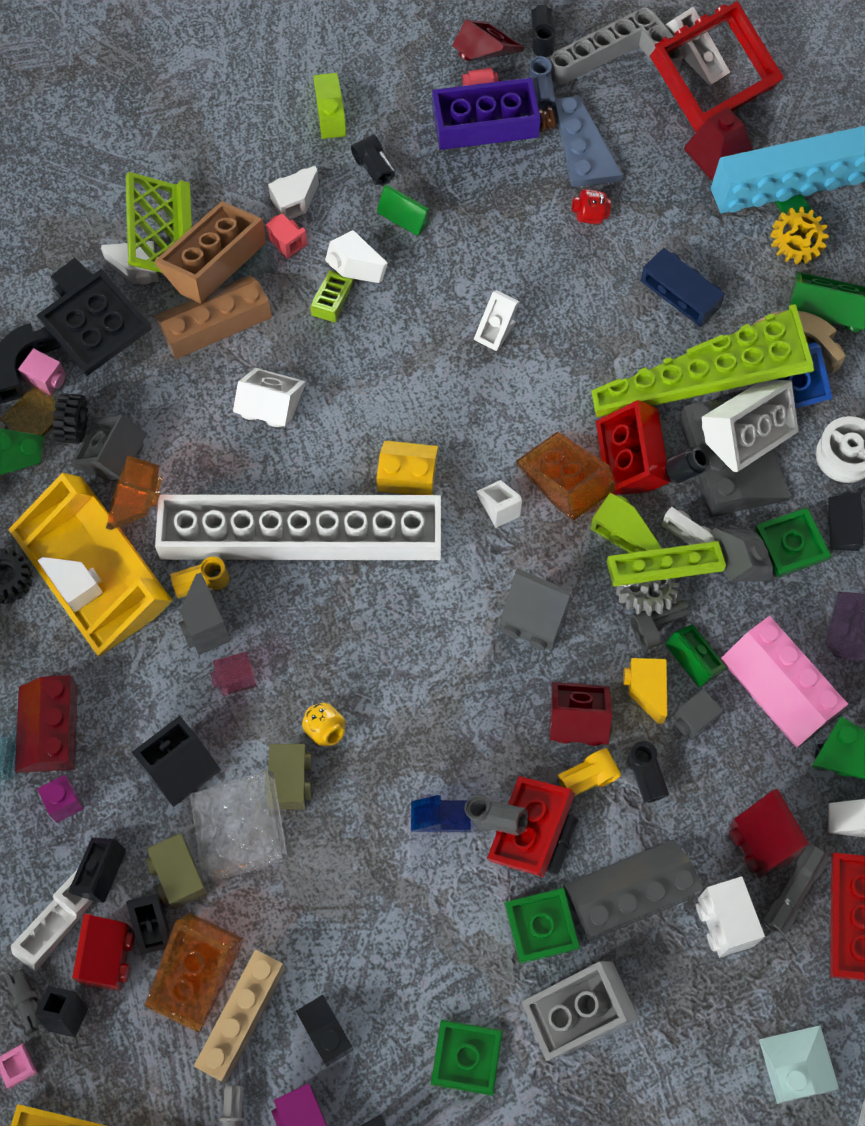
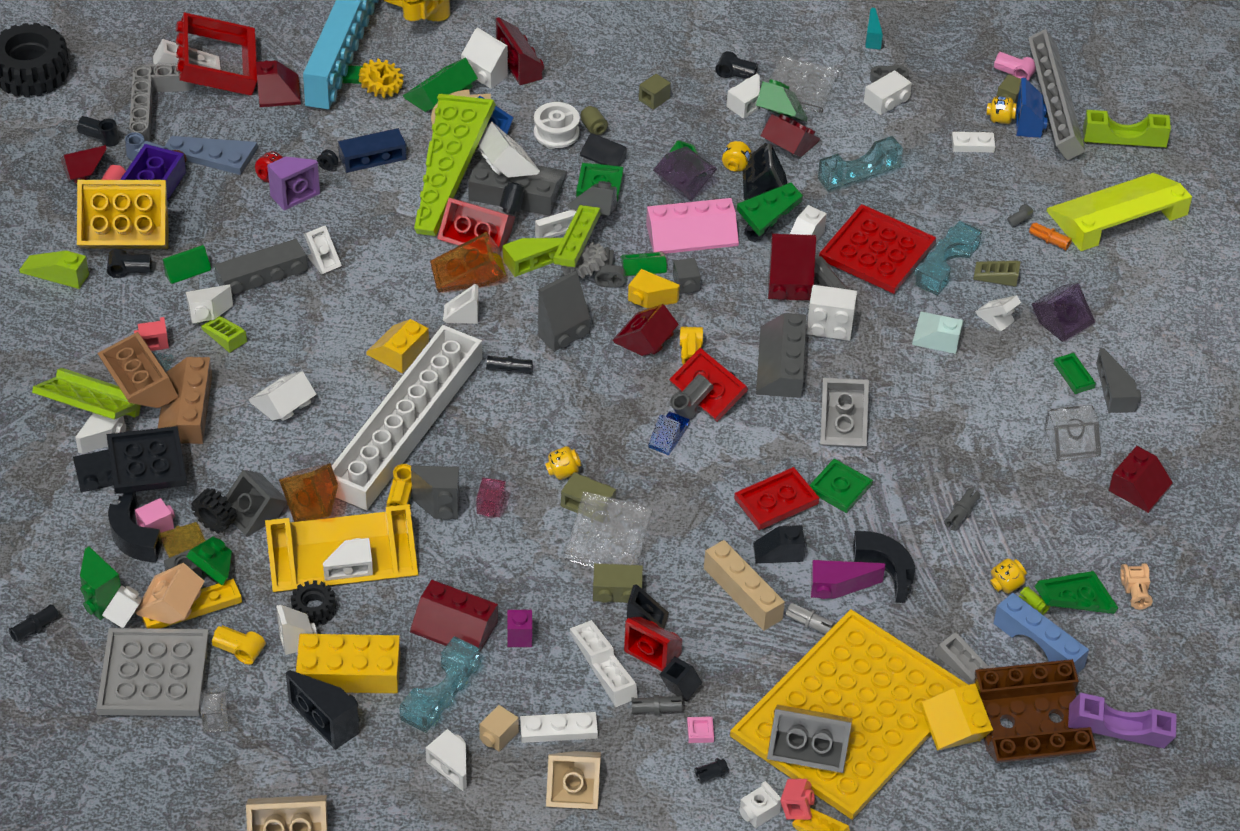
camera: 65 degrees left, 20 degrees down
black slope [68,837,126,903] -> none
black slope [132,716,221,807] -> none
clear orange slope [145,913,244,1033] -> none
white slope [268,166,319,220] -> none
green plate [504,888,580,965] -> none
black piece [627,741,669,804] -> none
none -> yellow slope [77,180,169,249]
none -> dark grey brick [214,239,308,295]
none -> medium lavender slope [267,157,320,210]
none -> black bush [317,149,338,171]
none -> black pin [486,355,533,374]
none -> red plate [734,467,819,530]

